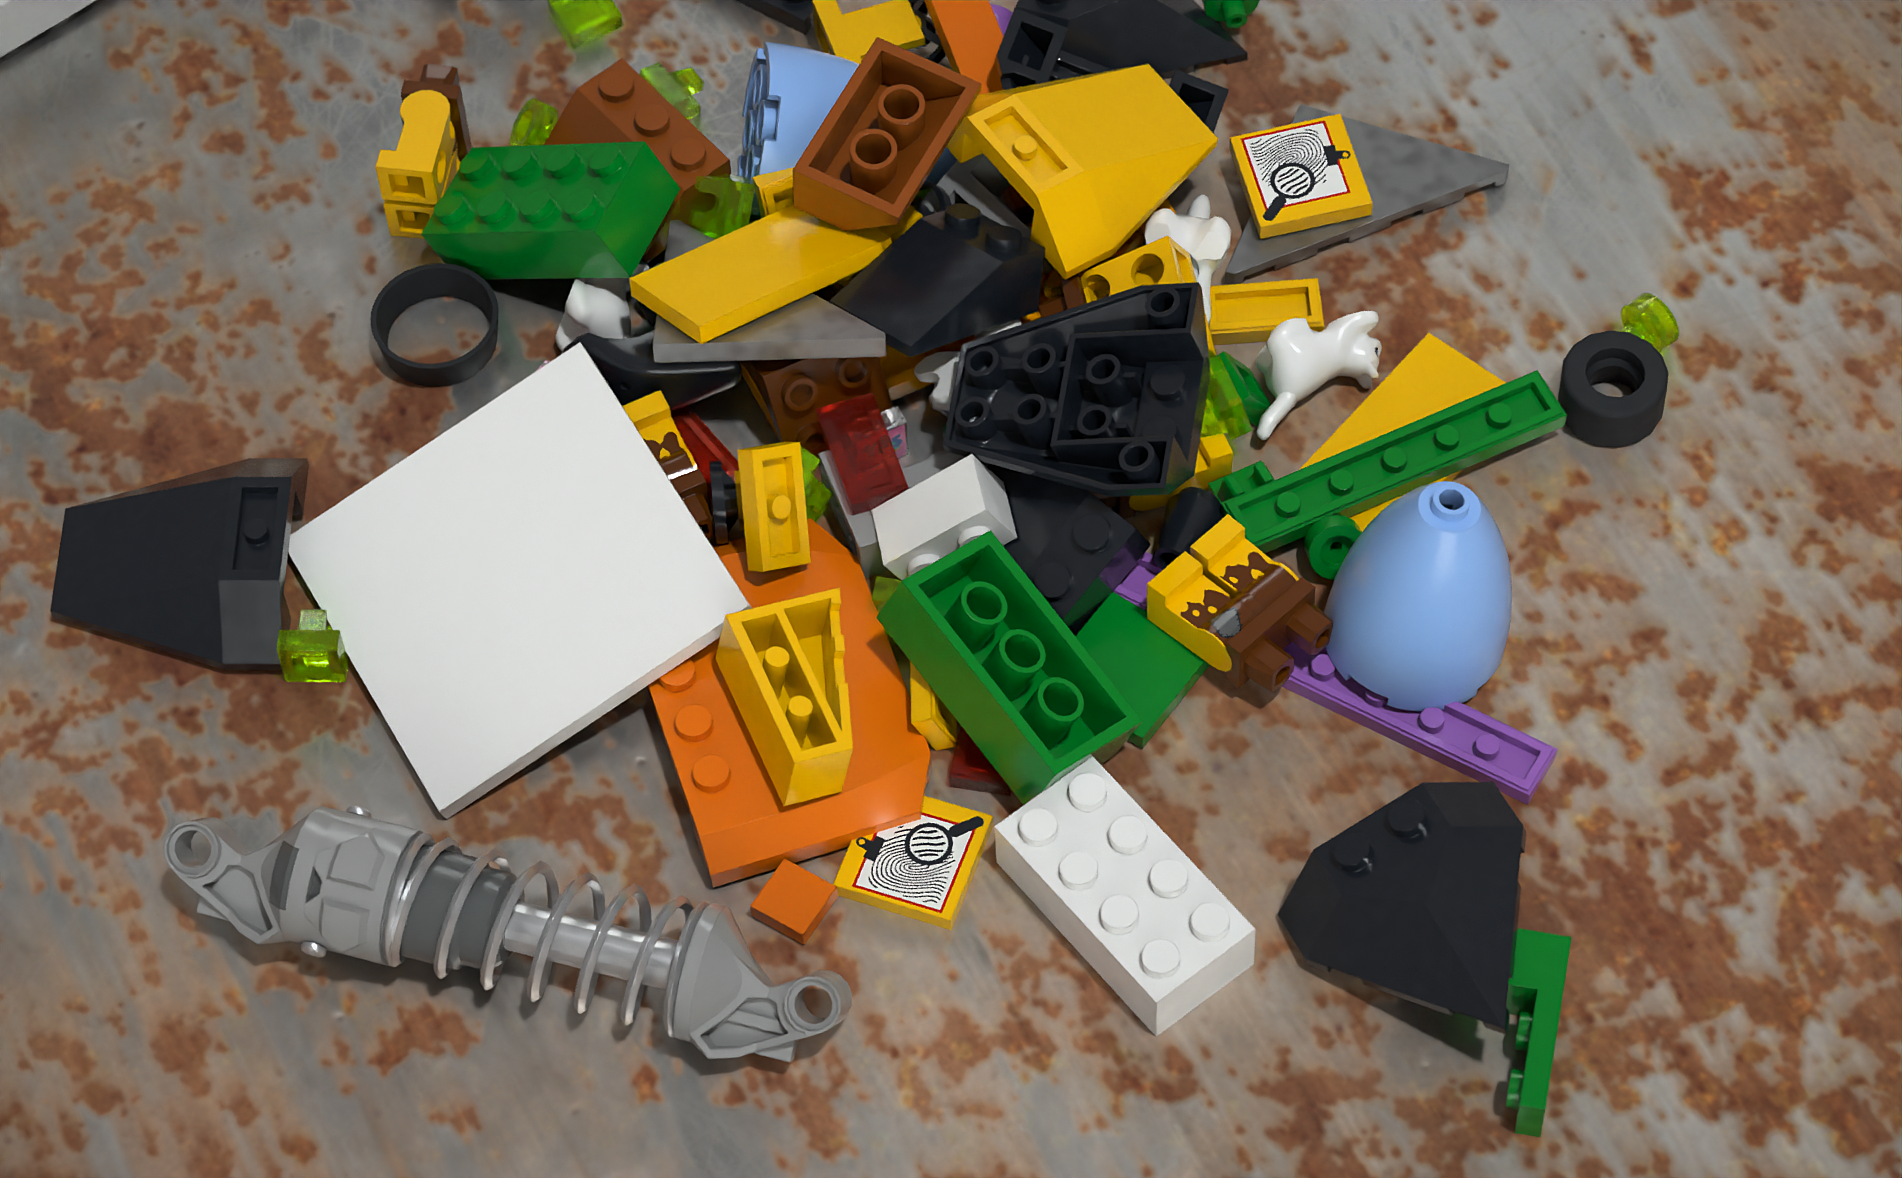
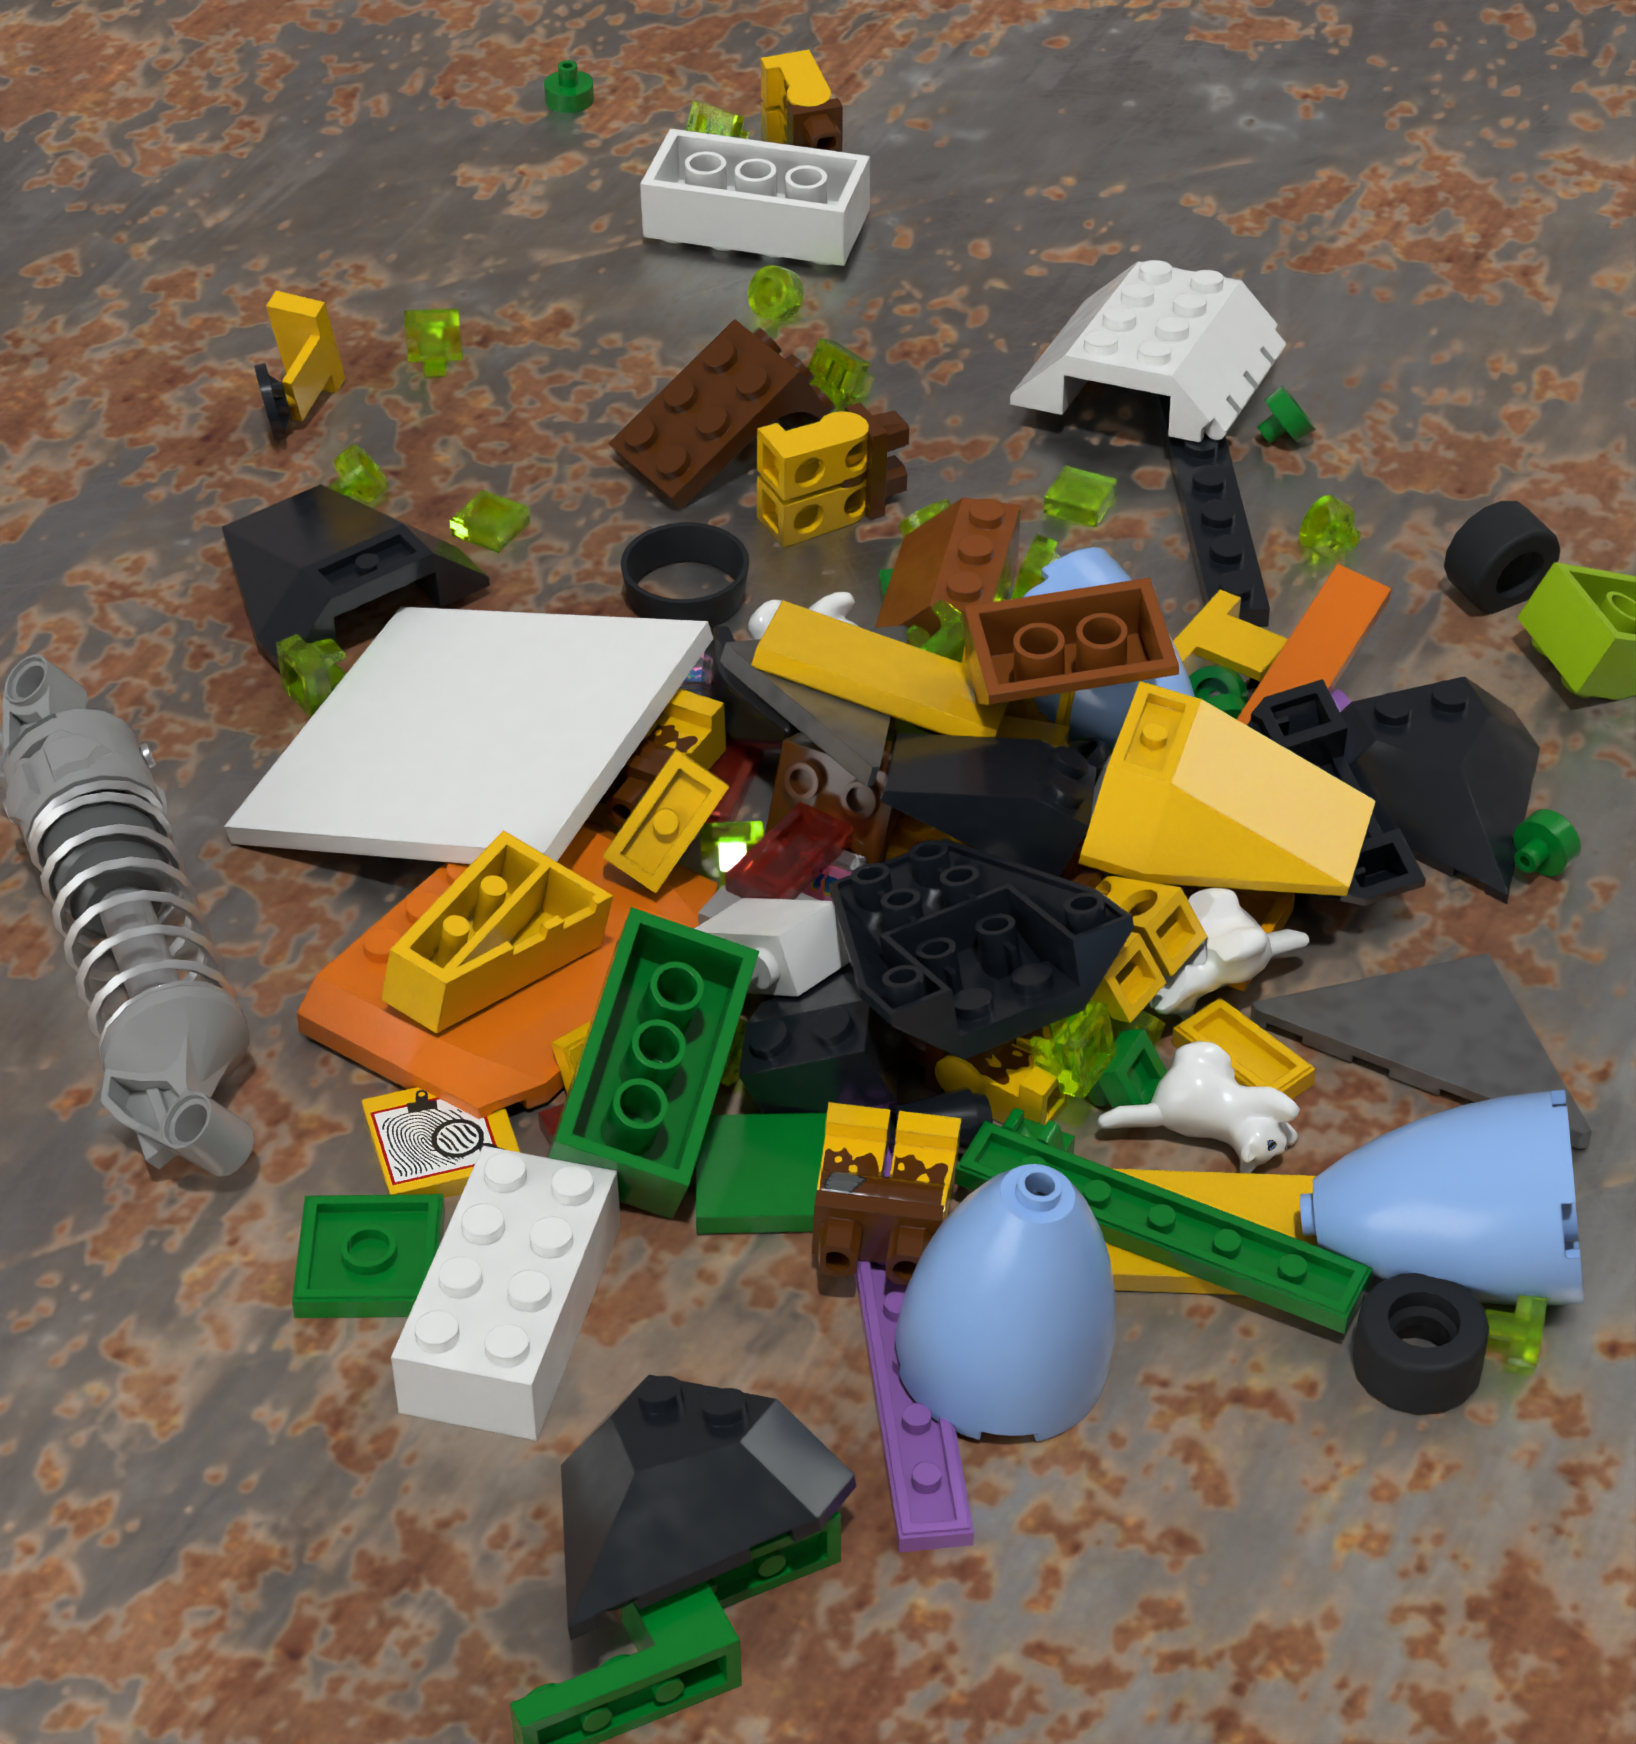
camera: 50 degrees right, 15 degrees down
green brick [421,141,680,279] -> none
orange tile [750,858,838,945] -> none
tile [1229,114,1373,239] -> none
none -> green tile [292,1194,445,1318]
none -> clear neon green tile [328,444,389,503]
none -> clear neon green tile [450,490,530,553]
none -> reddish brown bracket [608,319,836,510]
none -> clear neon green tile [748,265,804,322]
none -> clear neon green tile [808,338,875,412]
none -> light blue cylinder [1300,1090,1584,1306]

